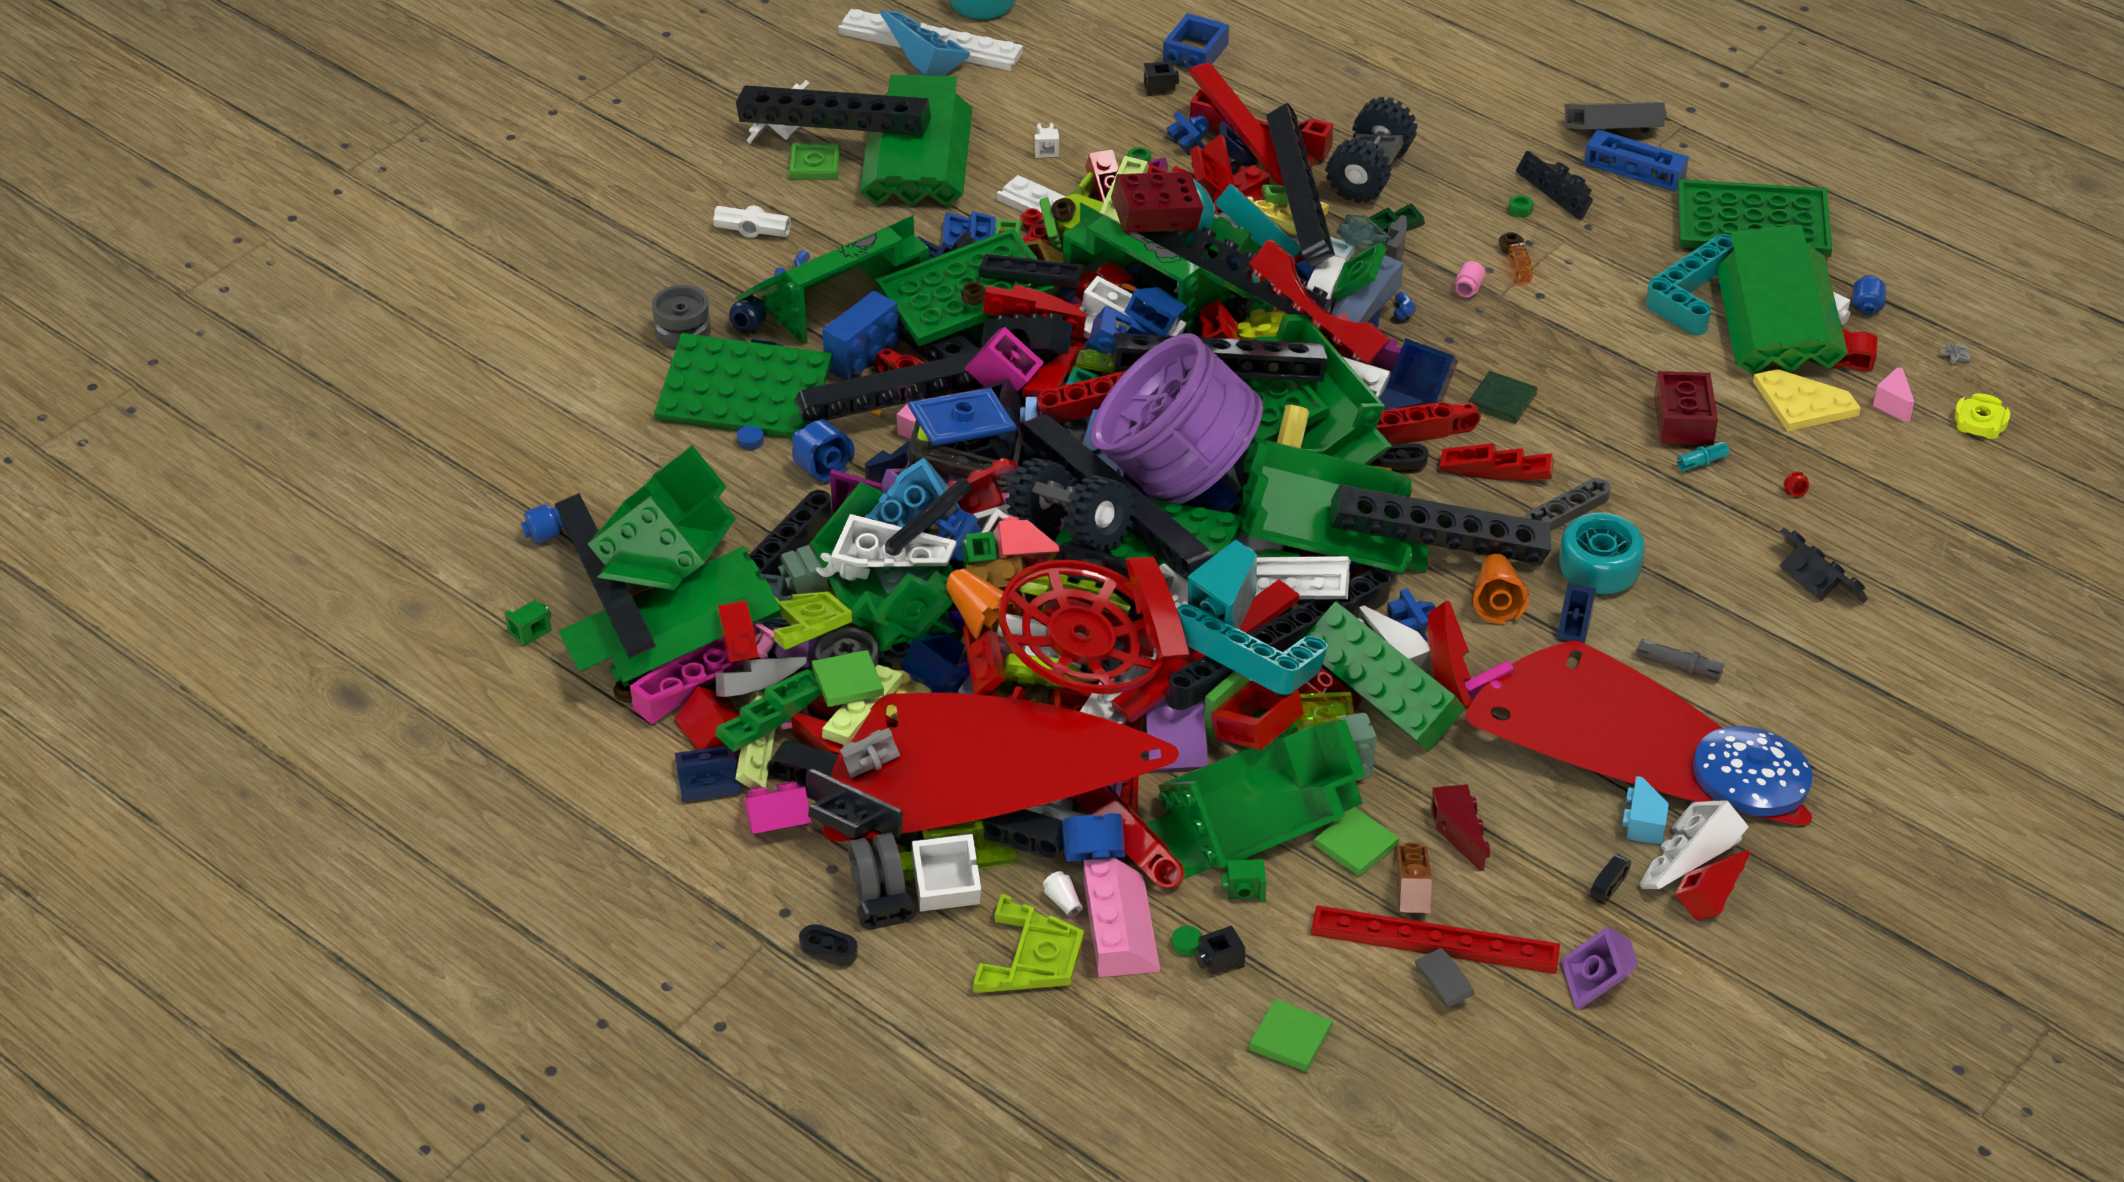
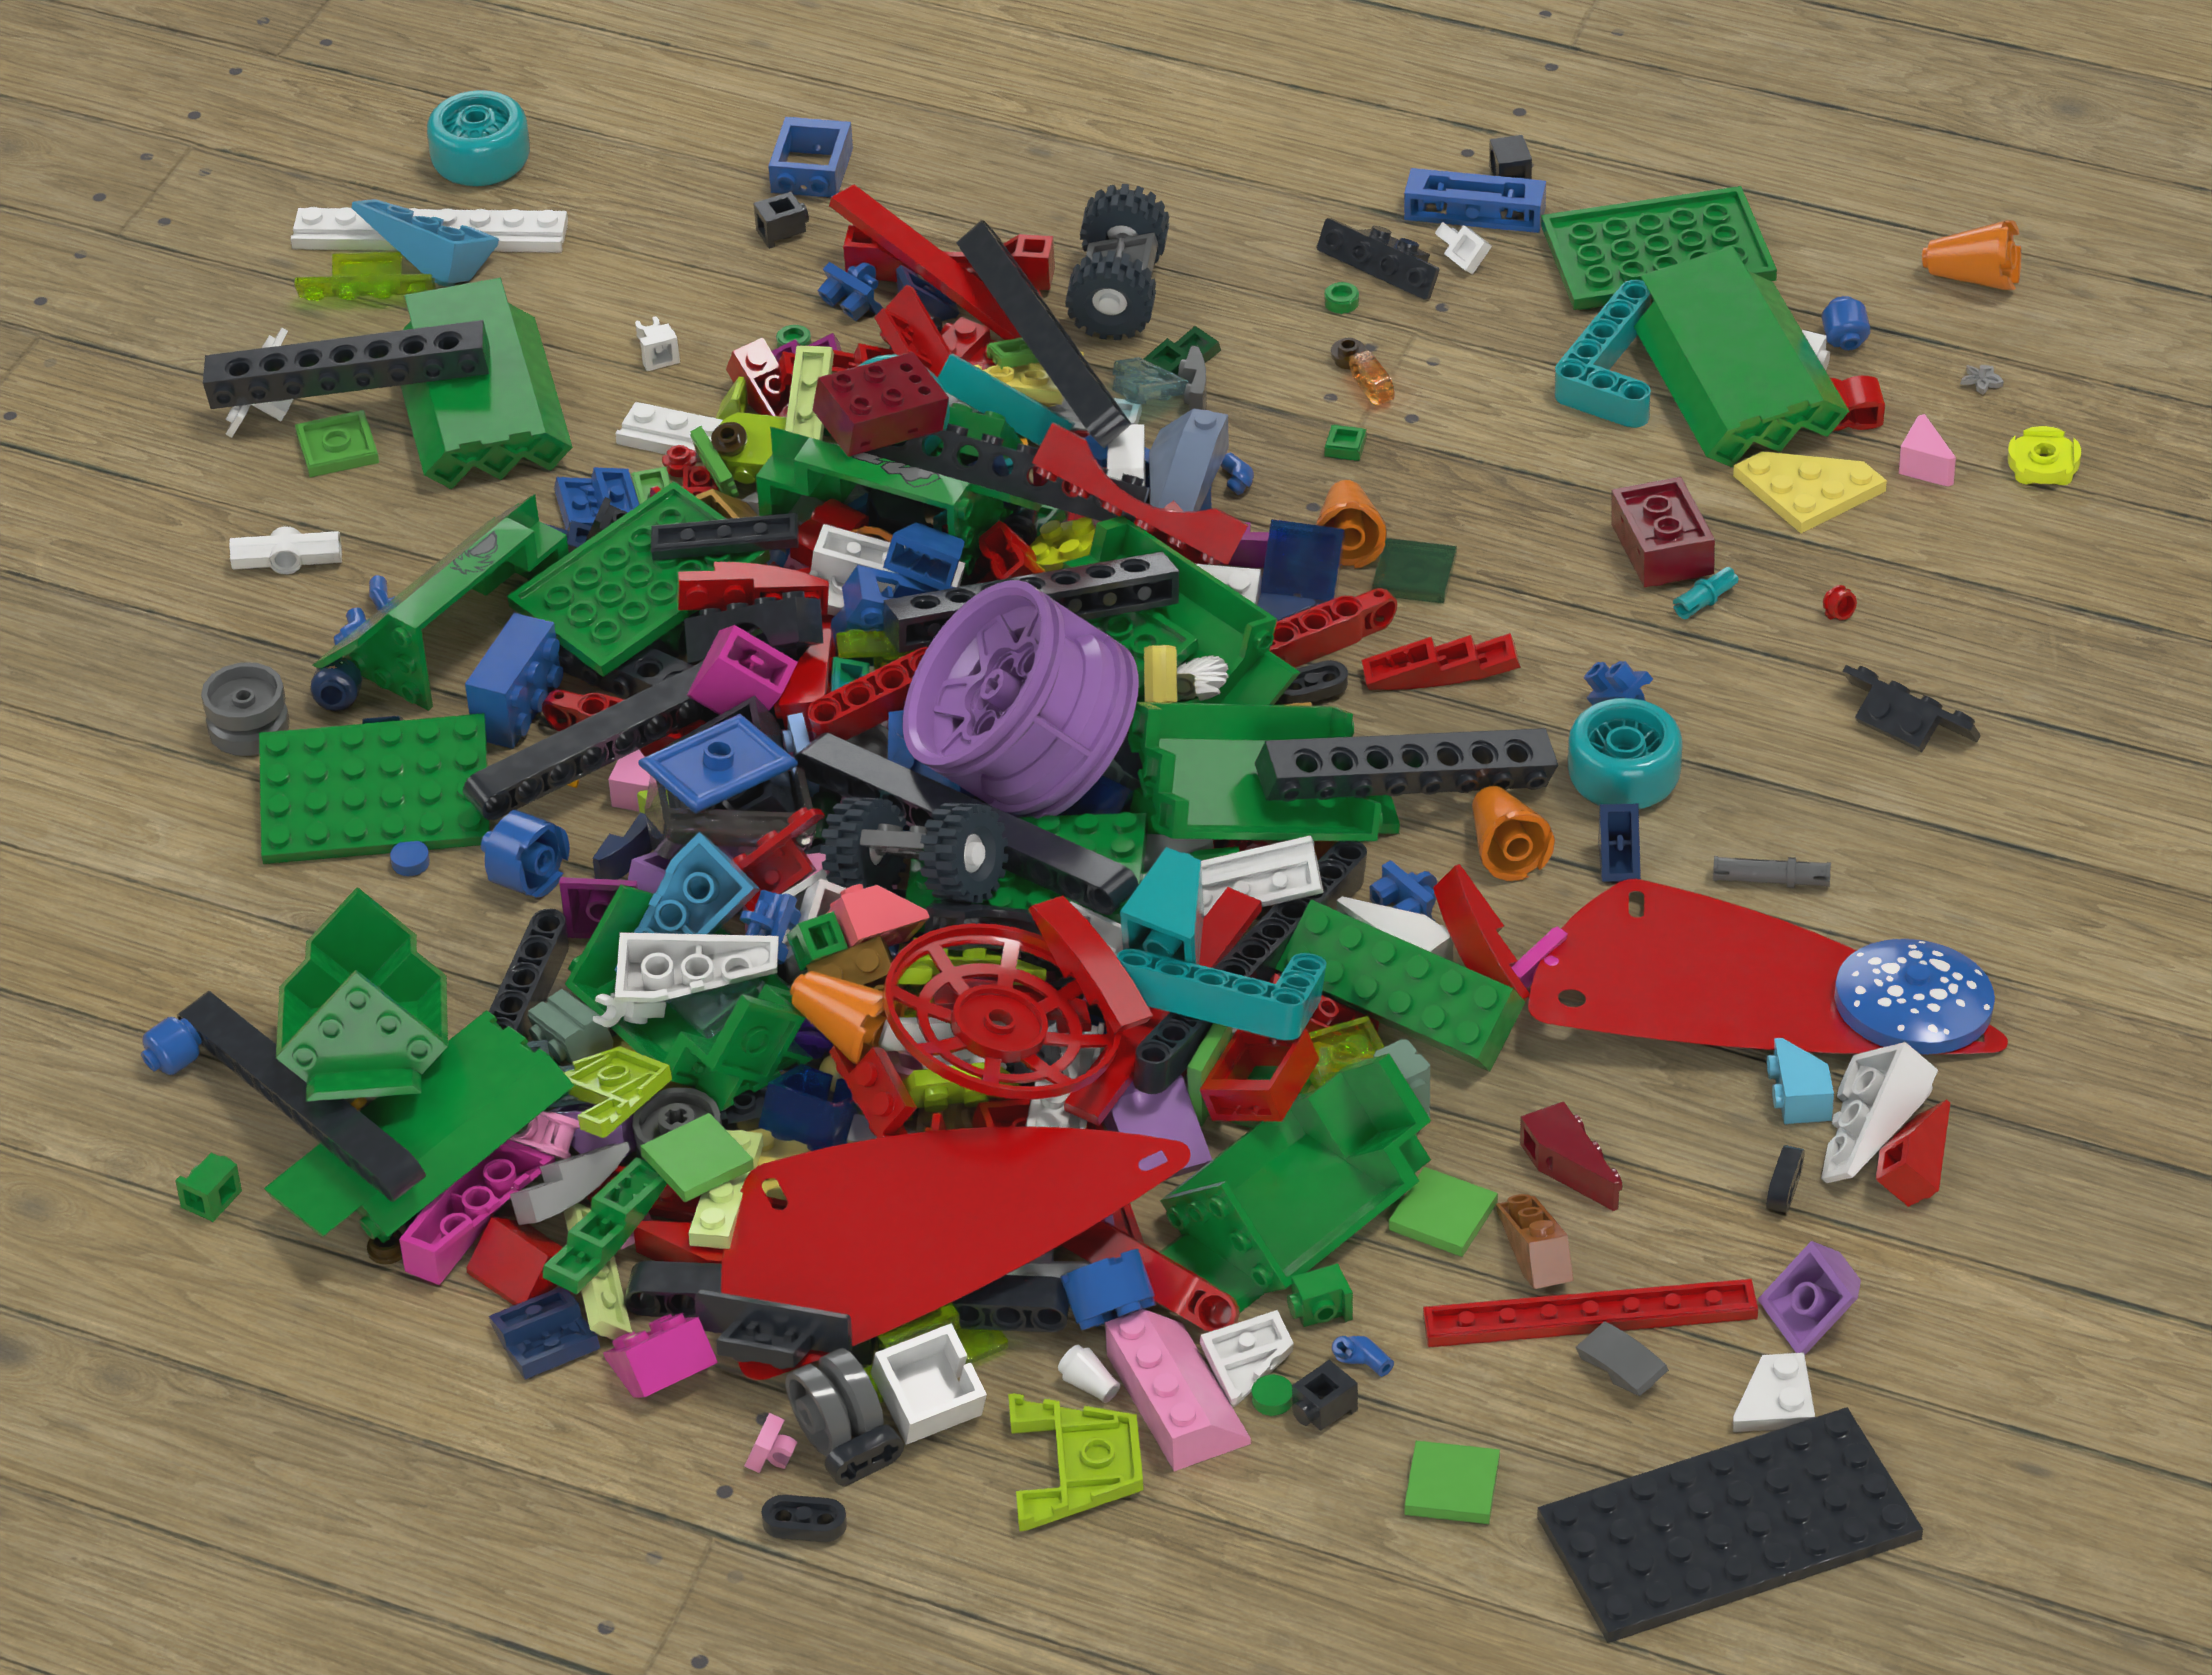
camera: 15 degrees left, 0 degrees up
red slope [717,601,759,662] -> none
light grey hips [840,728,900,778] -> none
black axle [885,478,972,555] -> none
dark brown plate [961,282,986,305] -> none
green tile [1332,242,1387,302] -> none
bright pink brick [1454,261,1486,297] -> none
dark grey beam [1524,478,1611,531] -> none
dark grey slope [1565,102,1667,130] -> none
none -> clear neon green bracket [294,252,436,301]
none -> bright pink tile [744,1413,797,1473]
none -> white hair [1177,655,1228,701]
none -> white wing [1200,1310,1294,1407]
none -> orange cone [1314,480,1387,569]
none -> green tile [1325,425,1367,461]
none -> blue arm [1332,1336,1394,1377]
none -> white plate [1435,222,1492,275]
none -> brick [1489,135,1532,179]
none -> black plate [1537,1407,1923,1643]
none -> blue hips [1584,661,1653,705]
none -> white wing [1733,1353,1815,1432]
none -> orange cone [1922,220,2021,290]

